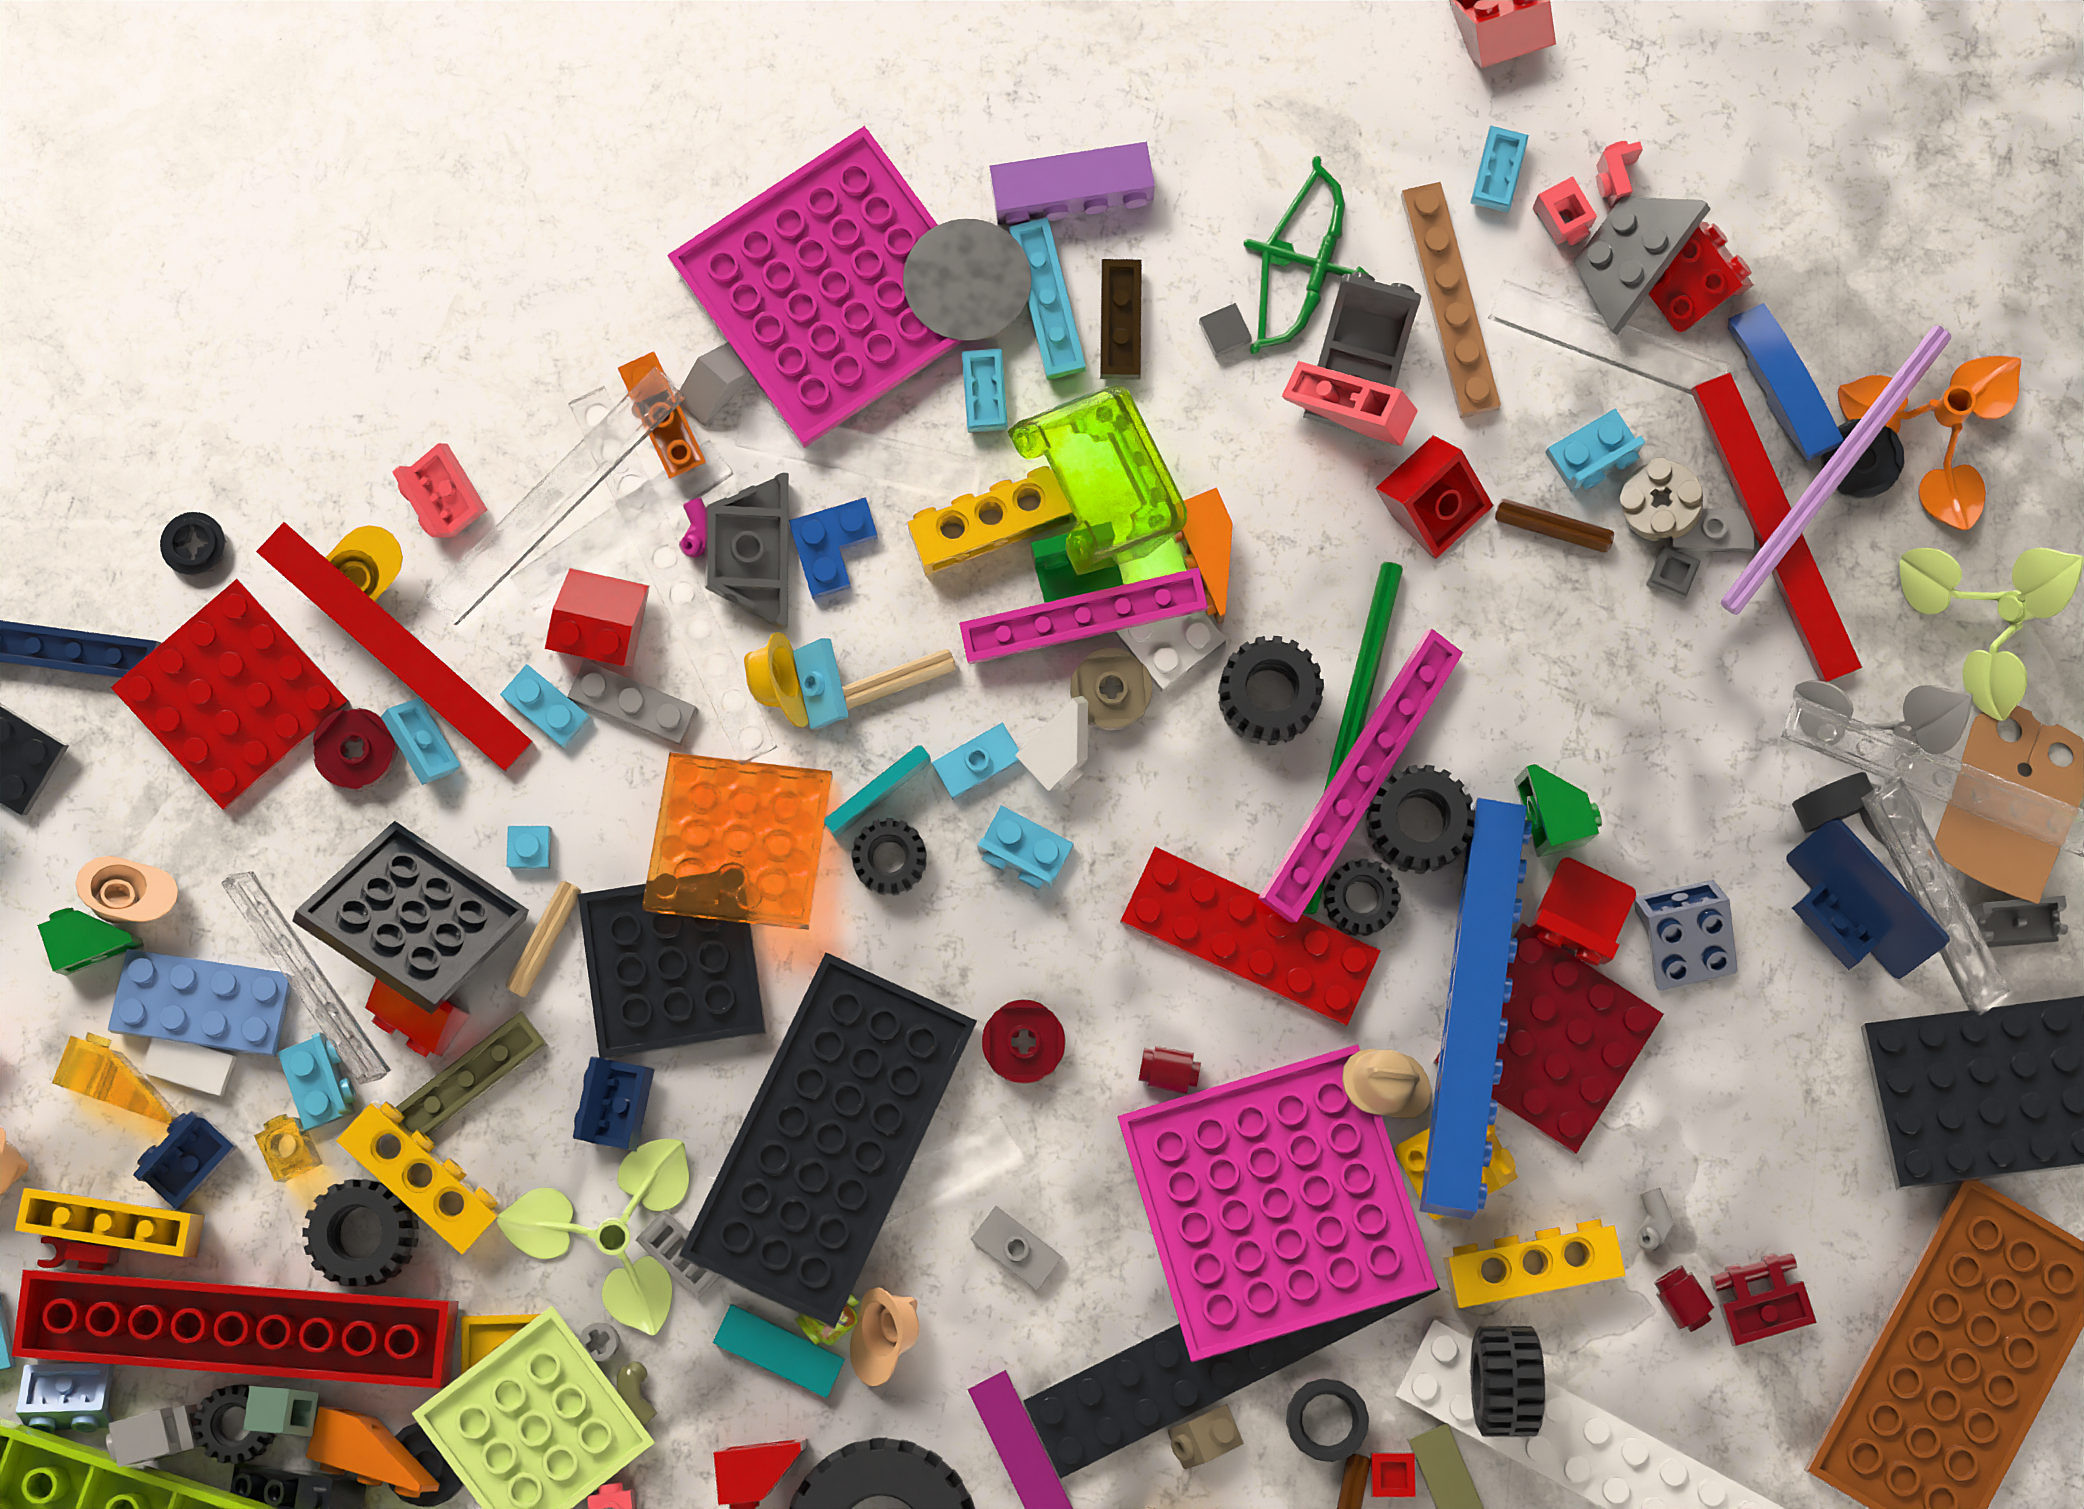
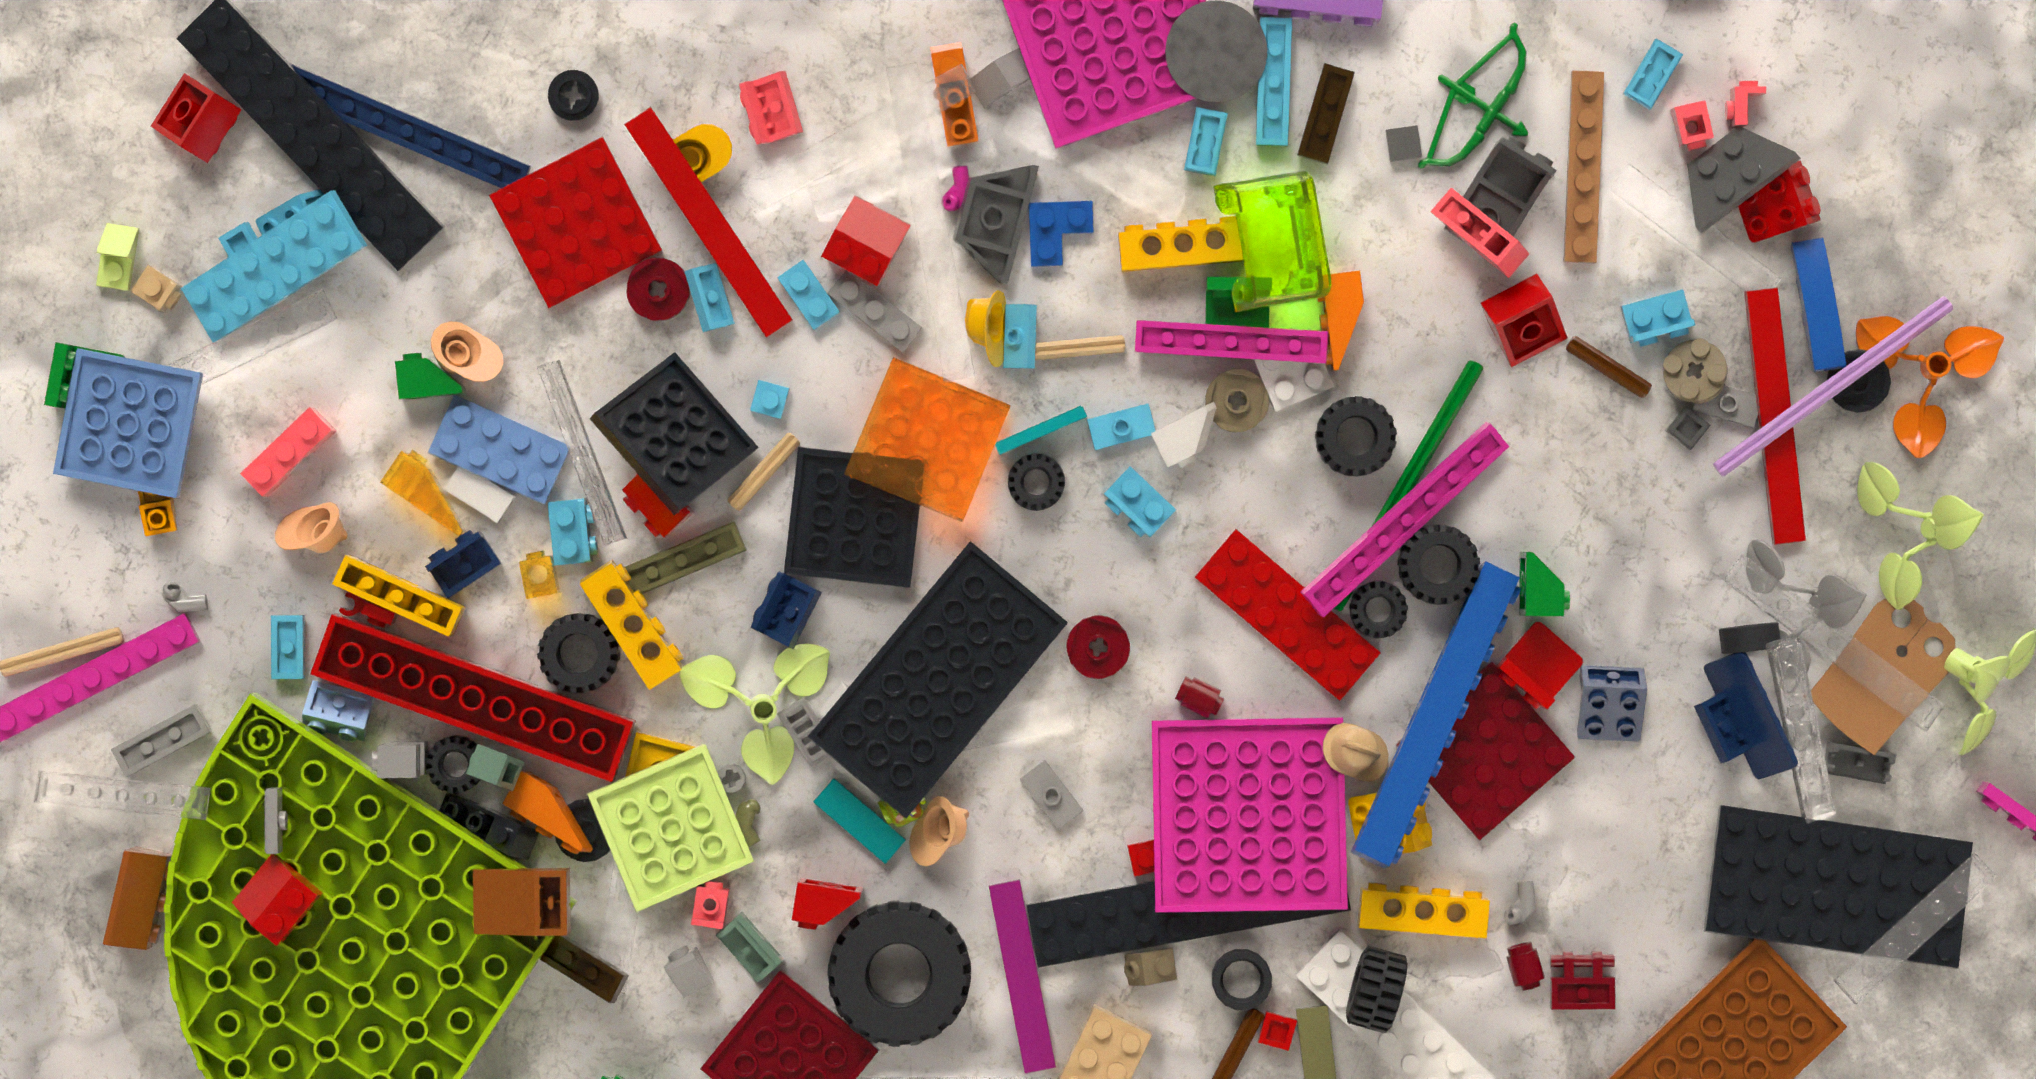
camera: 15 degrees right, 10 degrees up
none -> red plate [1127,839,1154,877]

